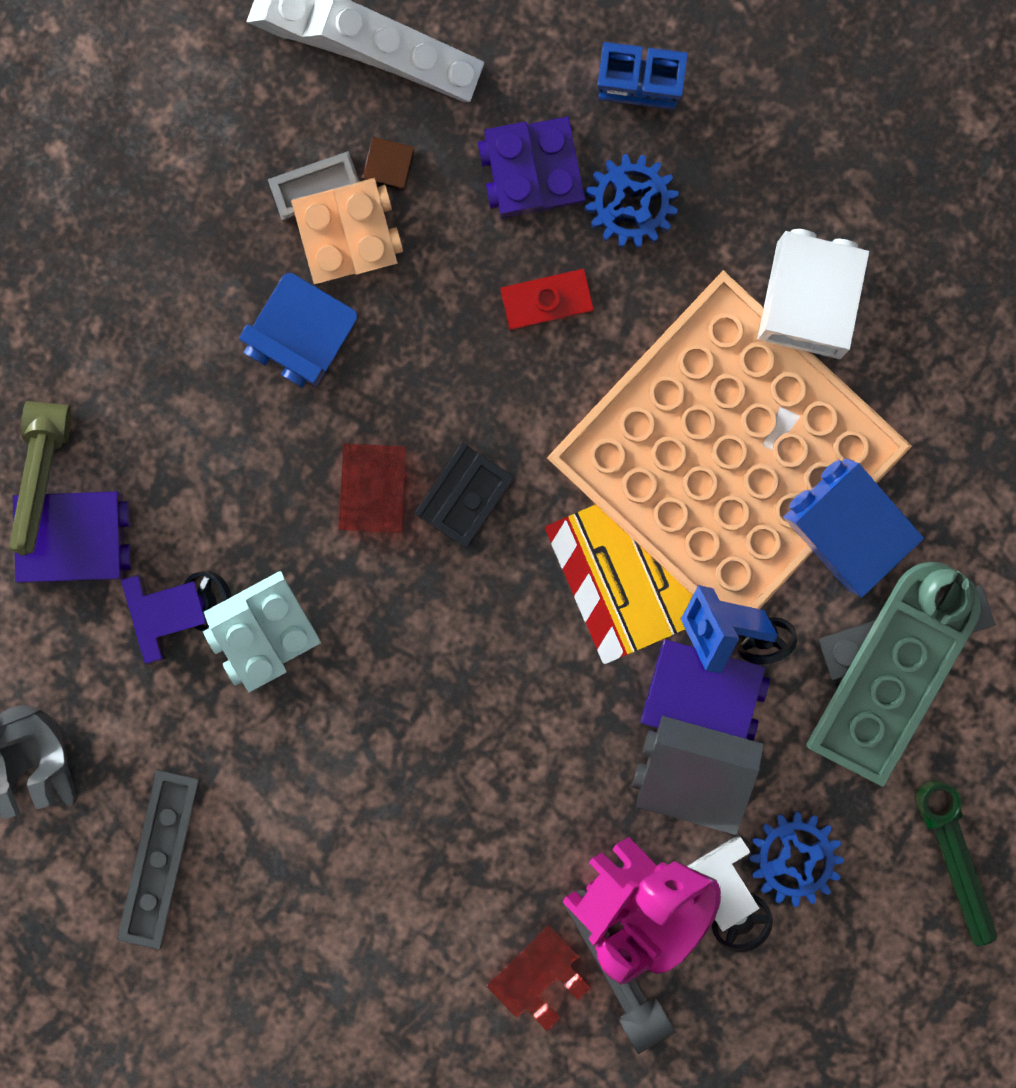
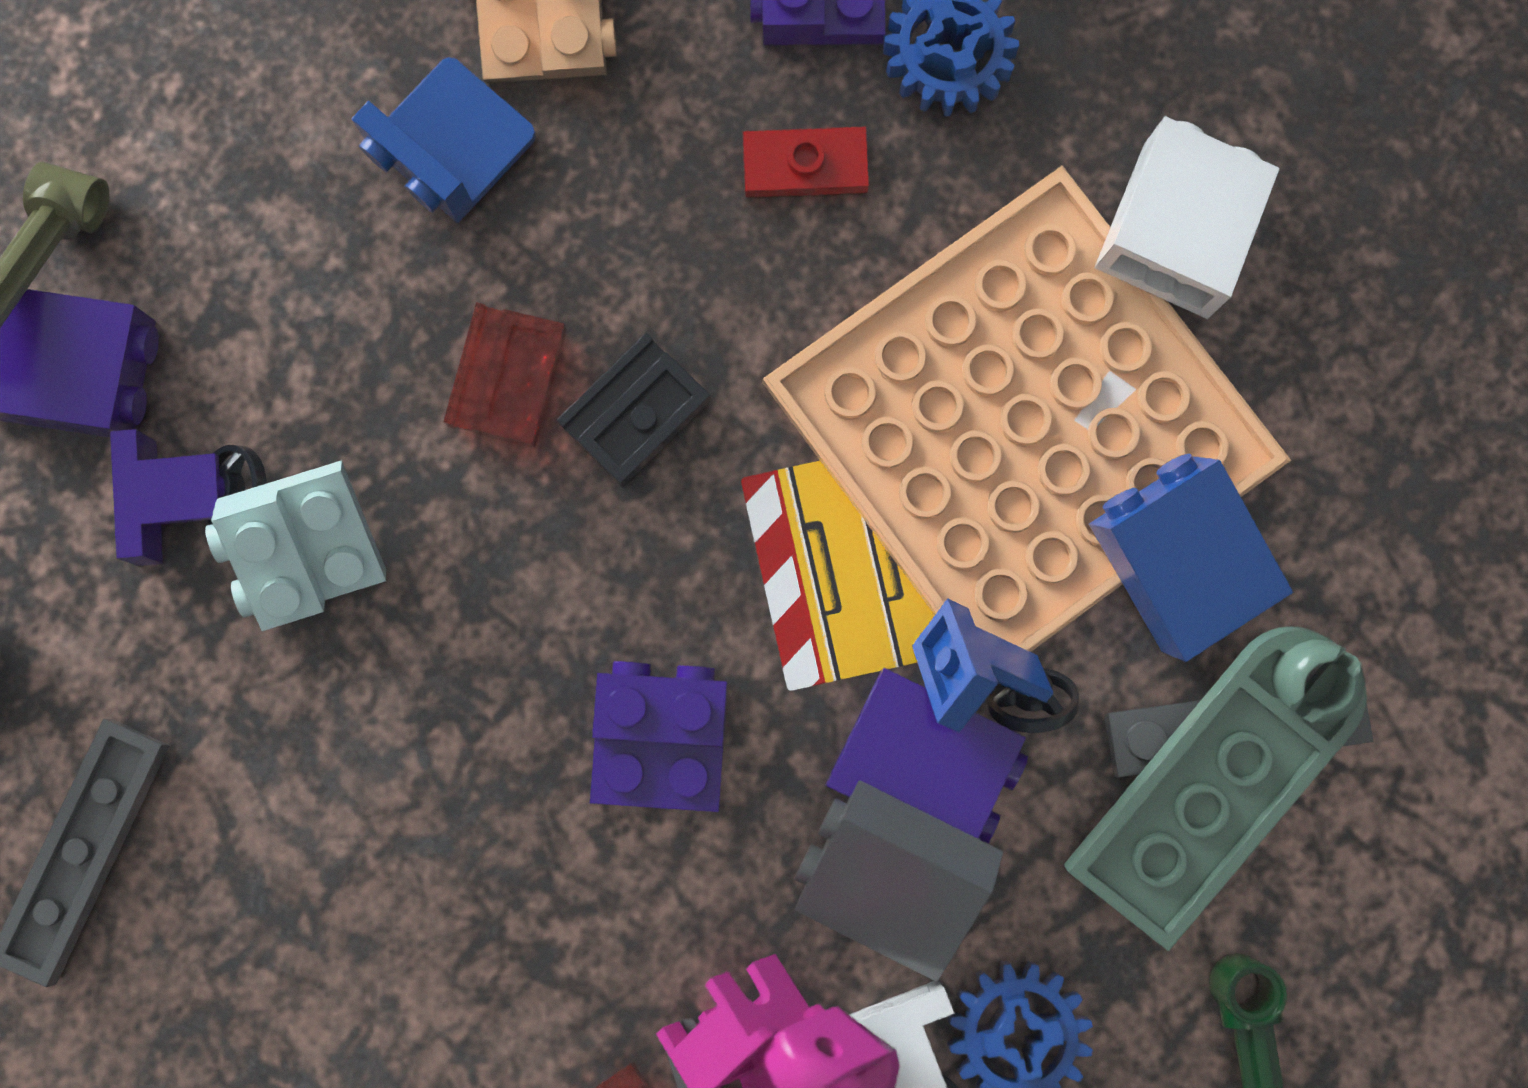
camera: 10 degrees right, 5 degrees down
none -> dark purple plate [590,661,728,812]

